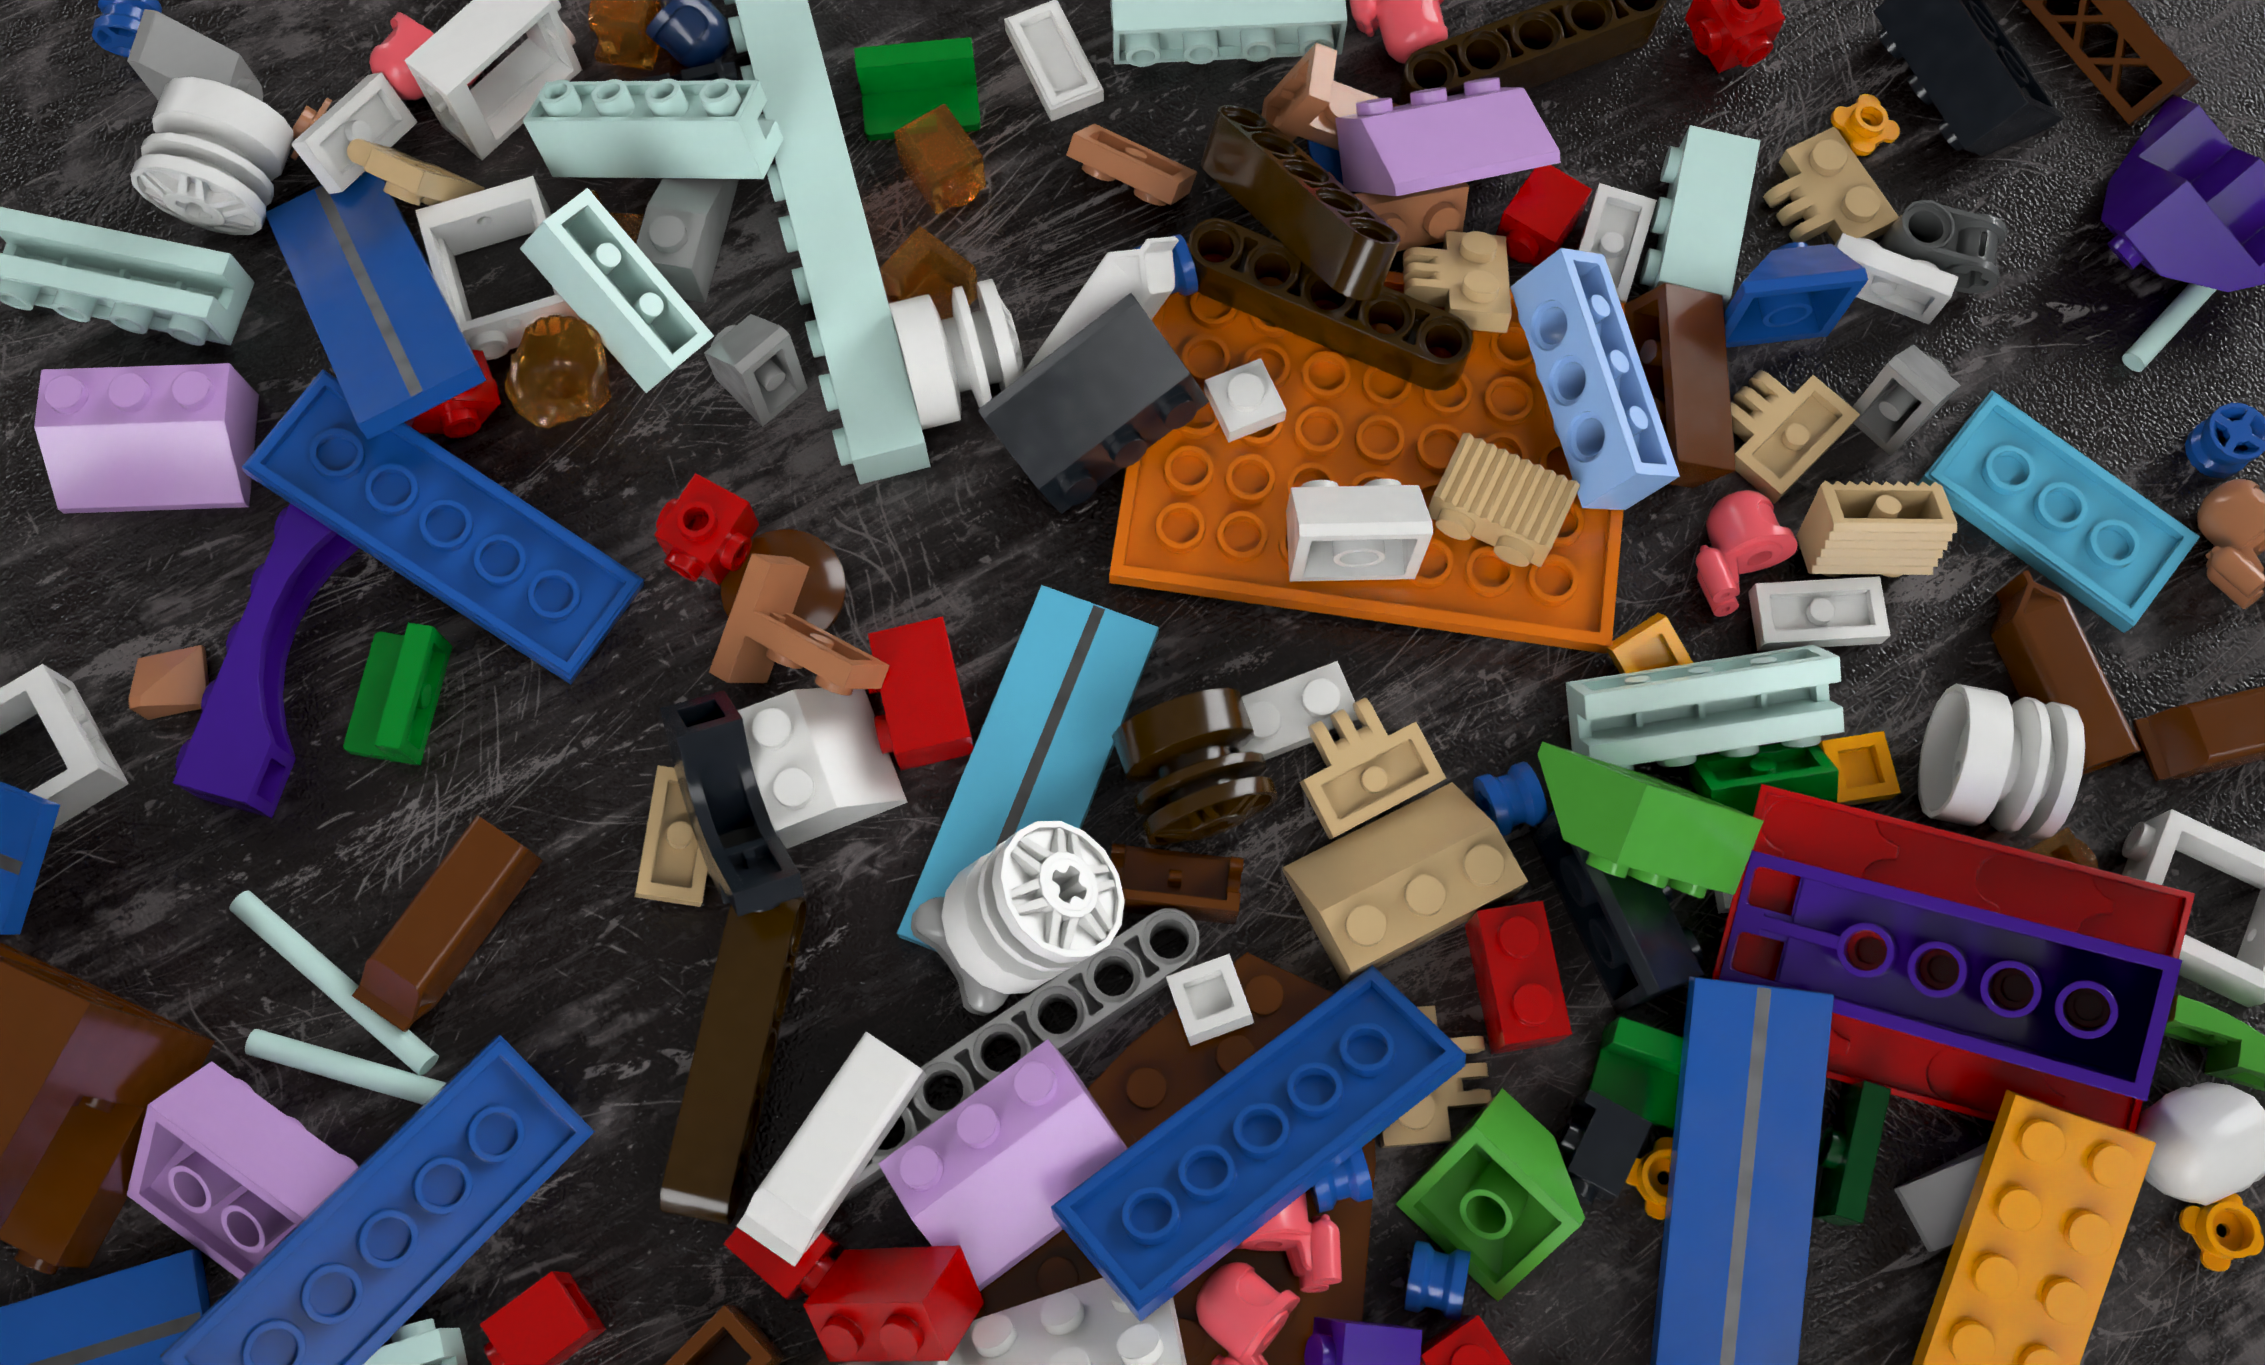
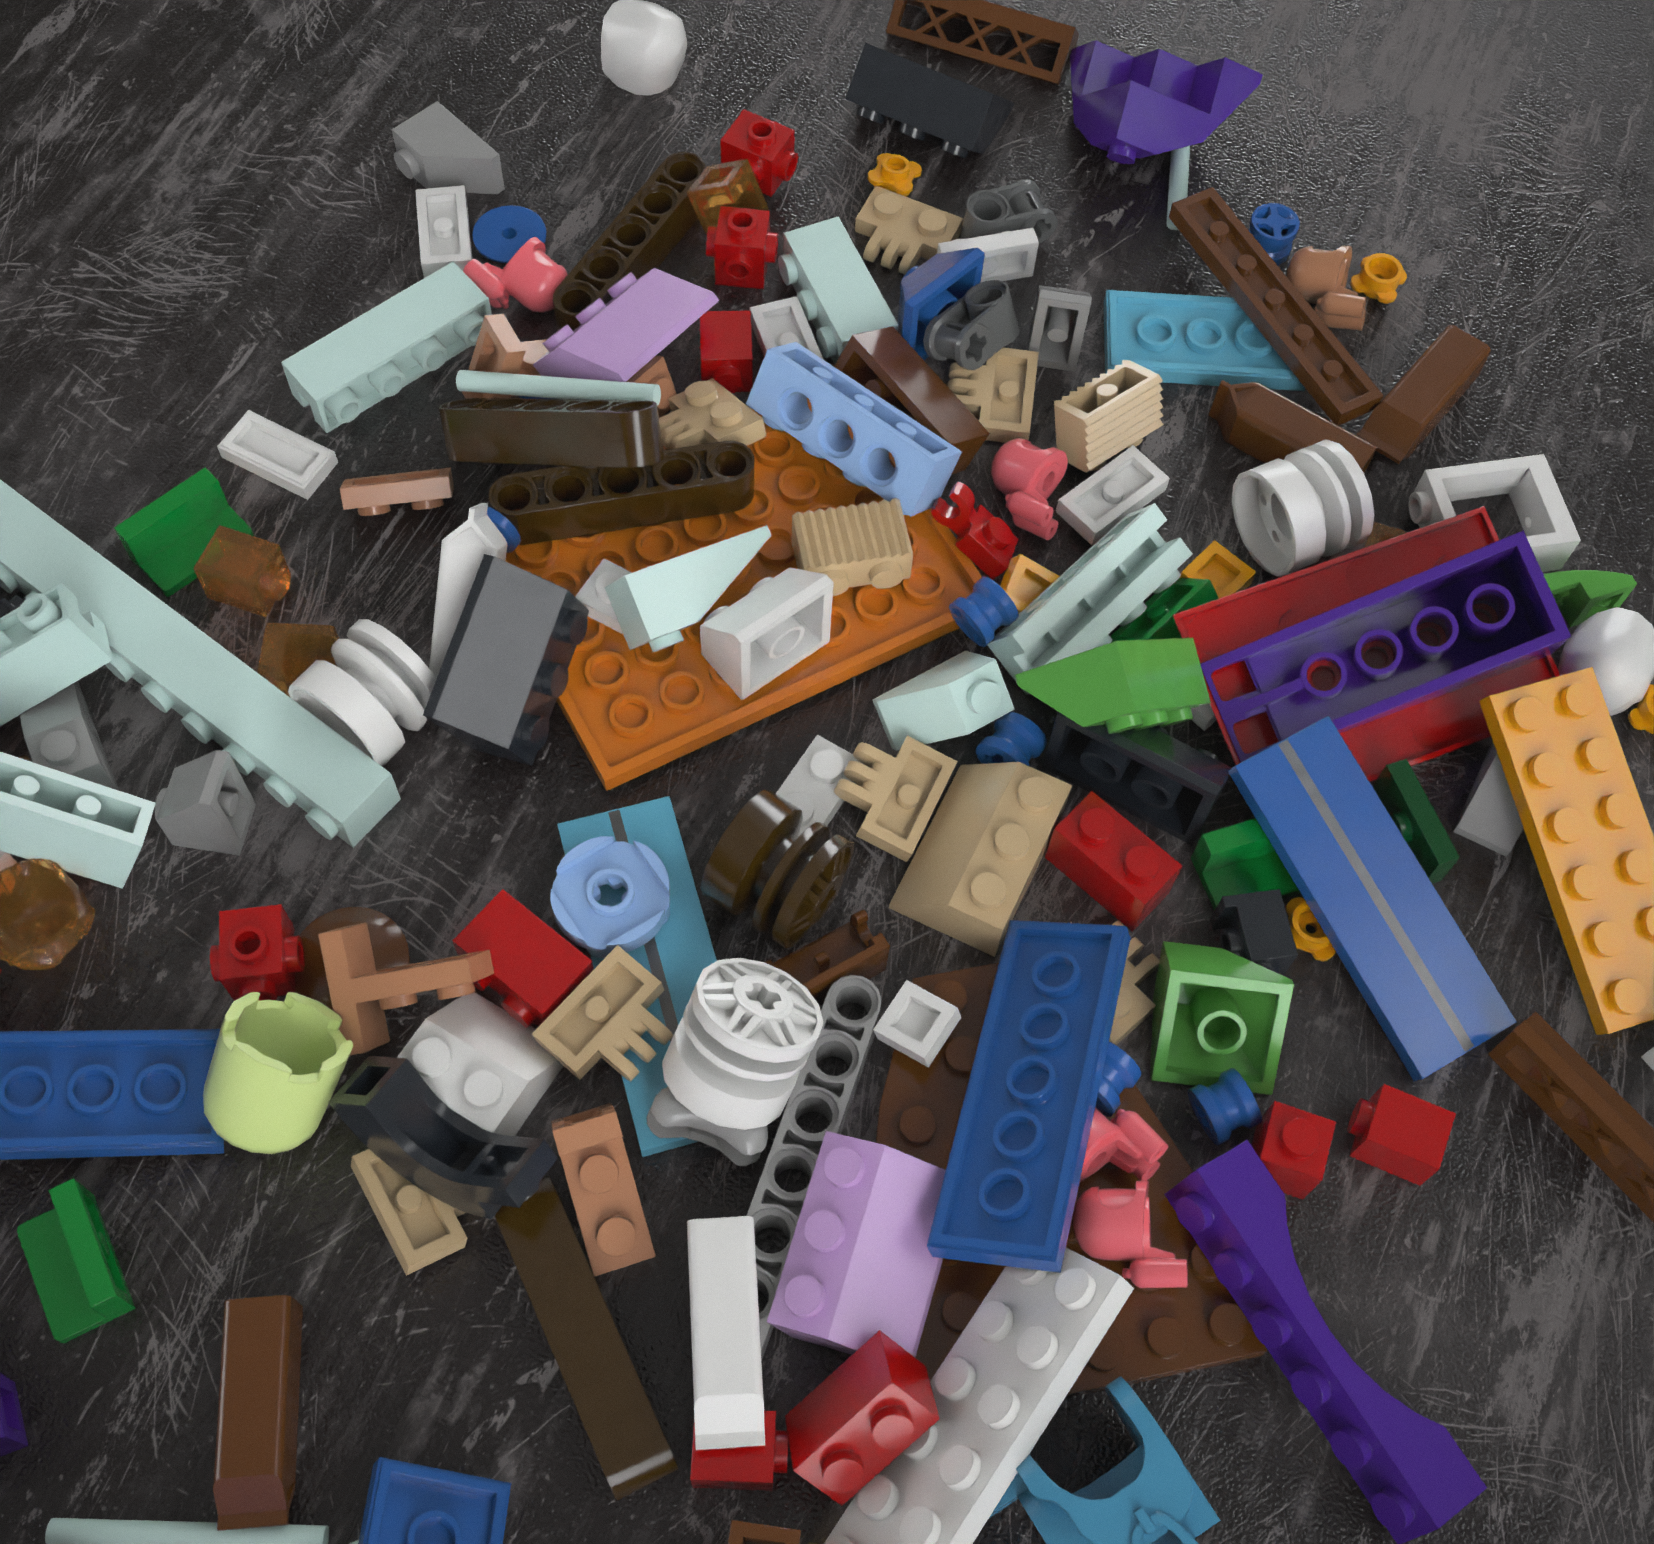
camera: 40 degrees left, 10 degrees down
none -> yellowish green cylinder [203,992,353,1154]
none -> light aqua bar [456,370,661,406]
none -> tan hinge [532,945,673,1082]
none -> light blue plate [550,836,670,958]
none -> nougat bracket [551,1103,656,1277]
none -> light aqua slope [605,525,771,652]
none -> clear orange panel [687,159,768,236]
none -> red brick [706,206,778,290]
none -> light aqua slope [872,651,1015,751]
none -> dark grey piece [923,280,1020,370]
none -> red plate [930,482,1018,580]
none -> blue wheel [949,576,1019,647]
none -> reddish brown plate [1169,187,1384,426]

